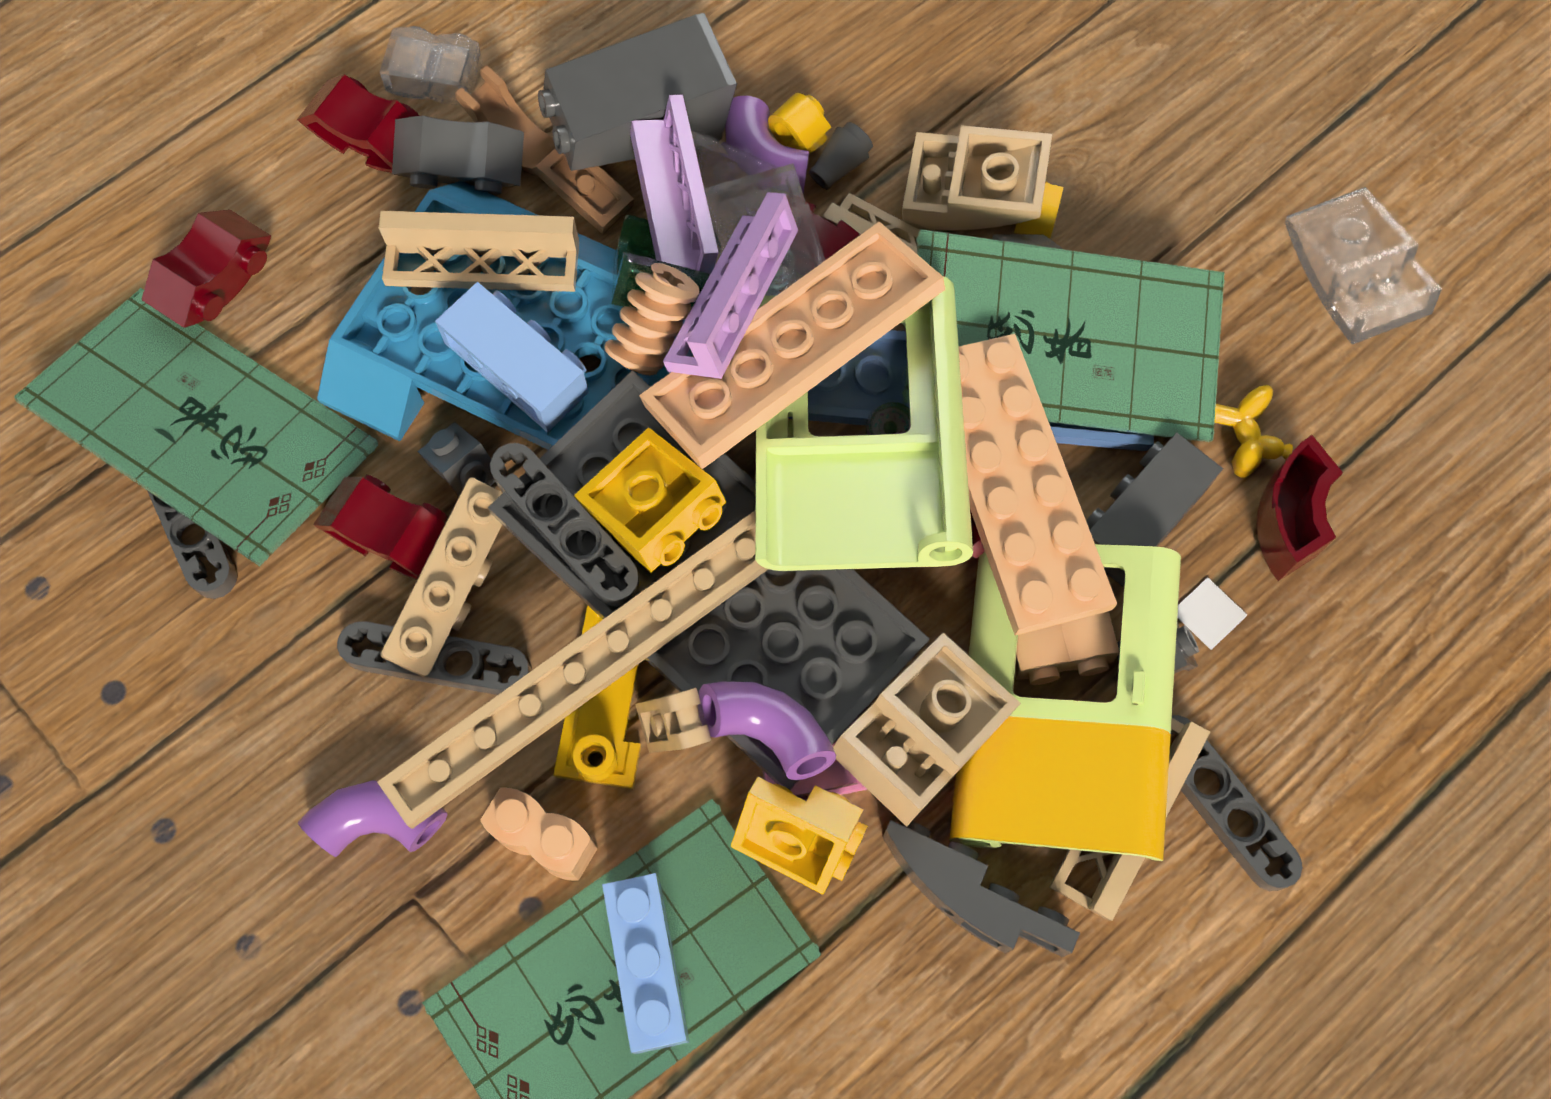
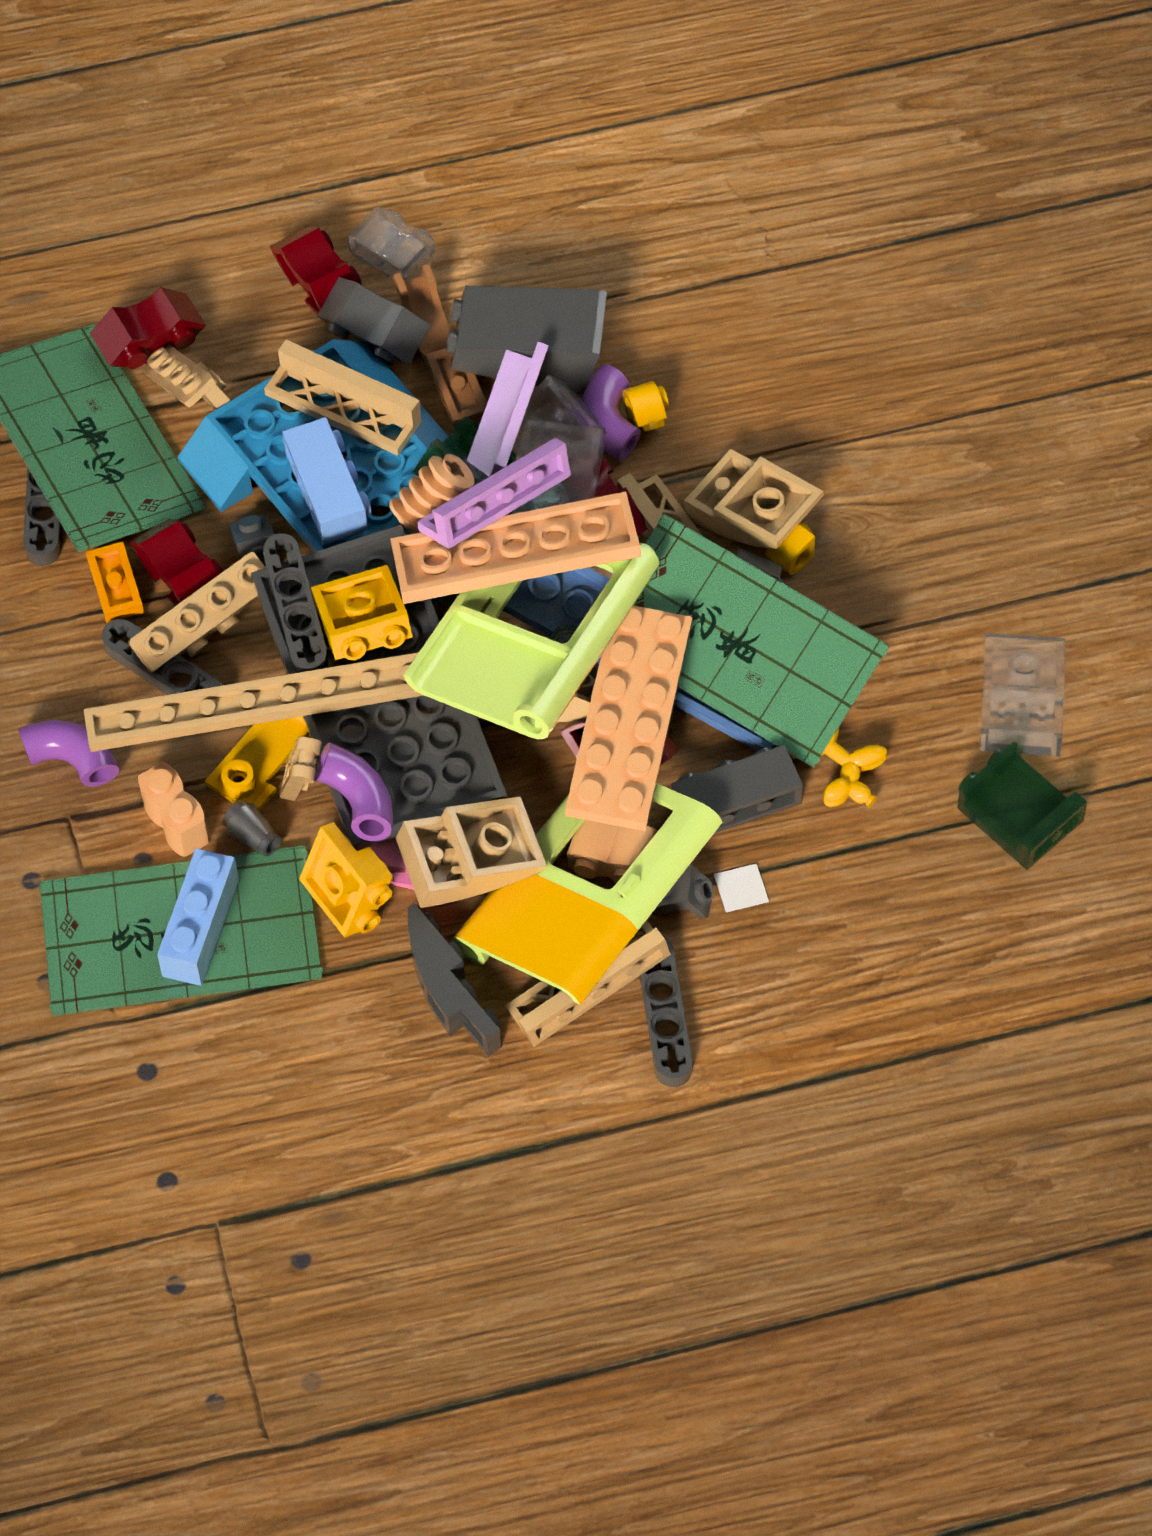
camera: 30 degrees right, 10 degrees down
dark grey cone [809,122,873,190] -> none
dark red brick [1257,435,1343,581] -> none
none -> light orange plate [85,542,144,623]
none -> tan bracket [142,345,230,409]
none -> flat silver cone [222,800,282,857]
none -> clear green panel [957,741,1087,870]

